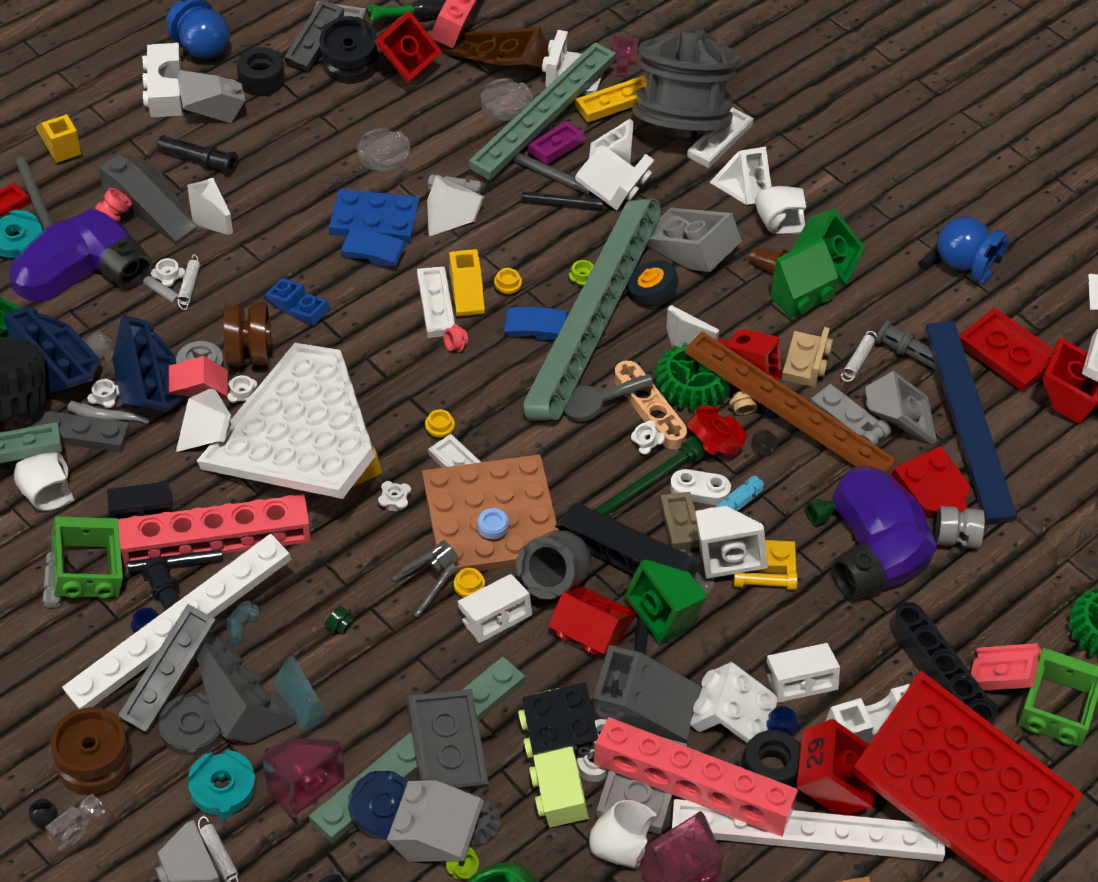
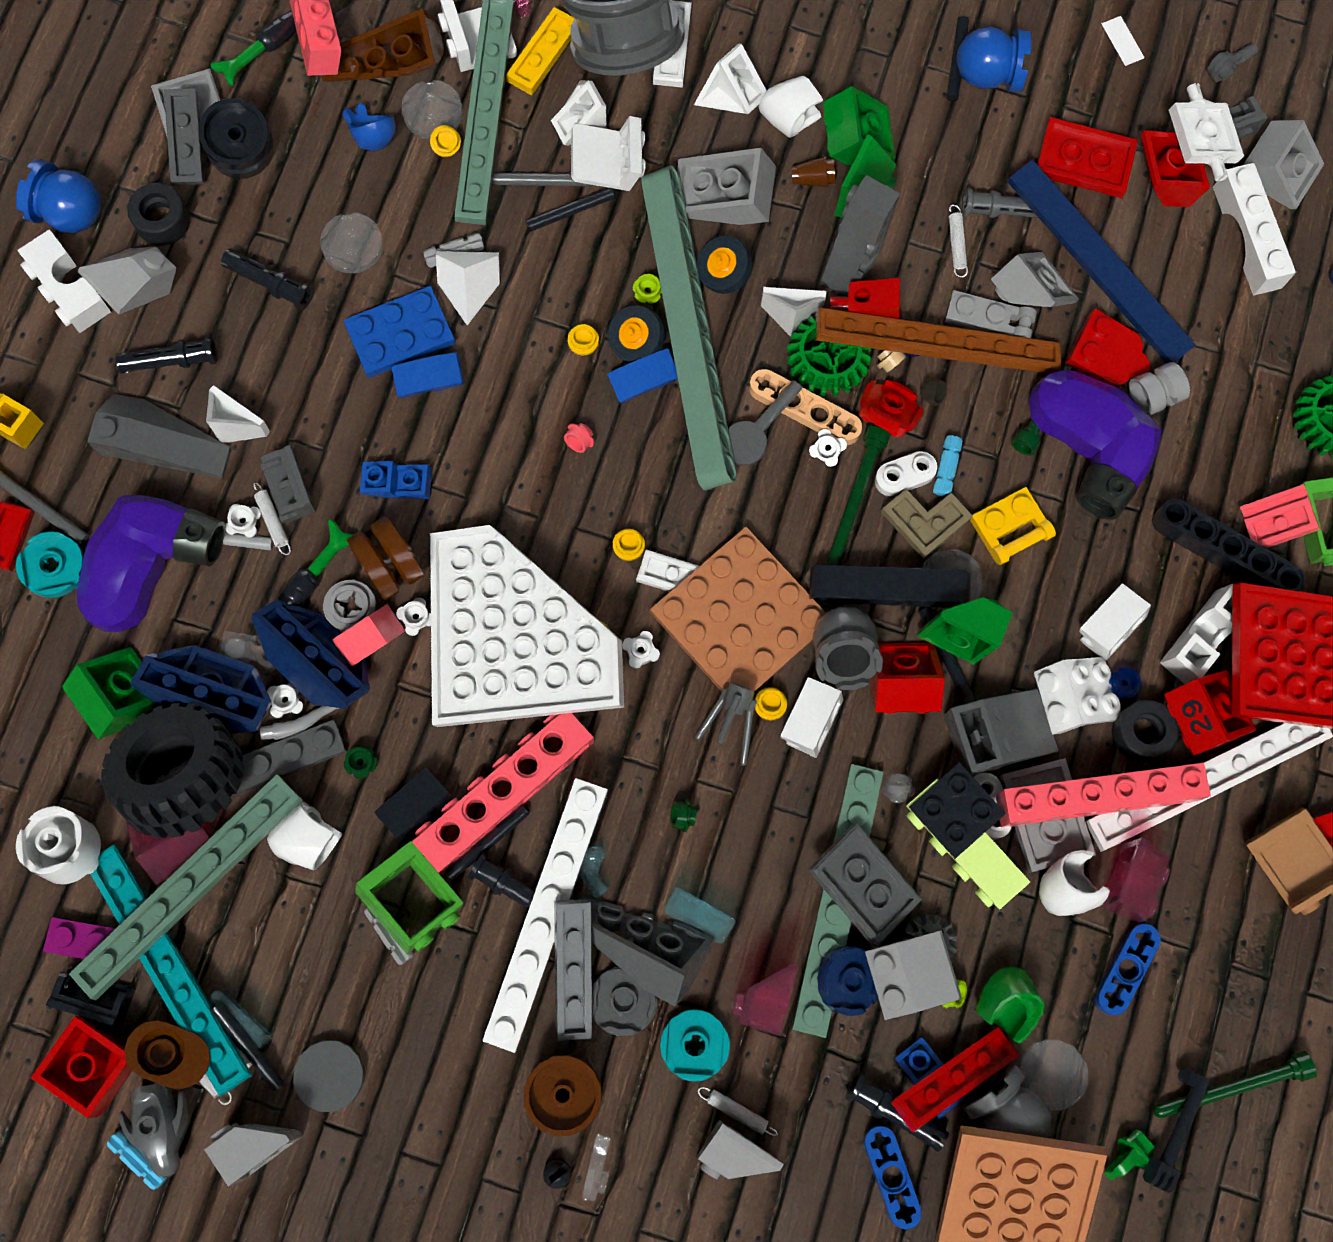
camera: 35 degrees left, 25 degrees up
coral wheel [95,188,132,222] -> none
clear blue plate [131,607,159,633] -> none
white slope [176,389,231,452] -> none
red slope [374,10,442,82] -> none
white tile [417,266,455,338] -> none
yellow slope [449,249,485,316] -> none
light blue tile [478,508,509,540] -> none
magenta plate [528,121,585,165] -> none
white slope [695,506,768,579] -> none
tan bracket [782,327,833,387] -> none
none -> black pin [221,248,314,311]
none -> dark grey hinge [261,445,316,524]
none -> piece [277,519,353,606]
none -> blue piece [342,103,396,151]
none -> dark green plate [344,746,377,779]
none -> yellow plate [430,125,461,157]
none -> black wheel [608,306,665,363]
none -> dark grey wedge [820,175,900,297]
none -> clear plate [882,773,915,802]

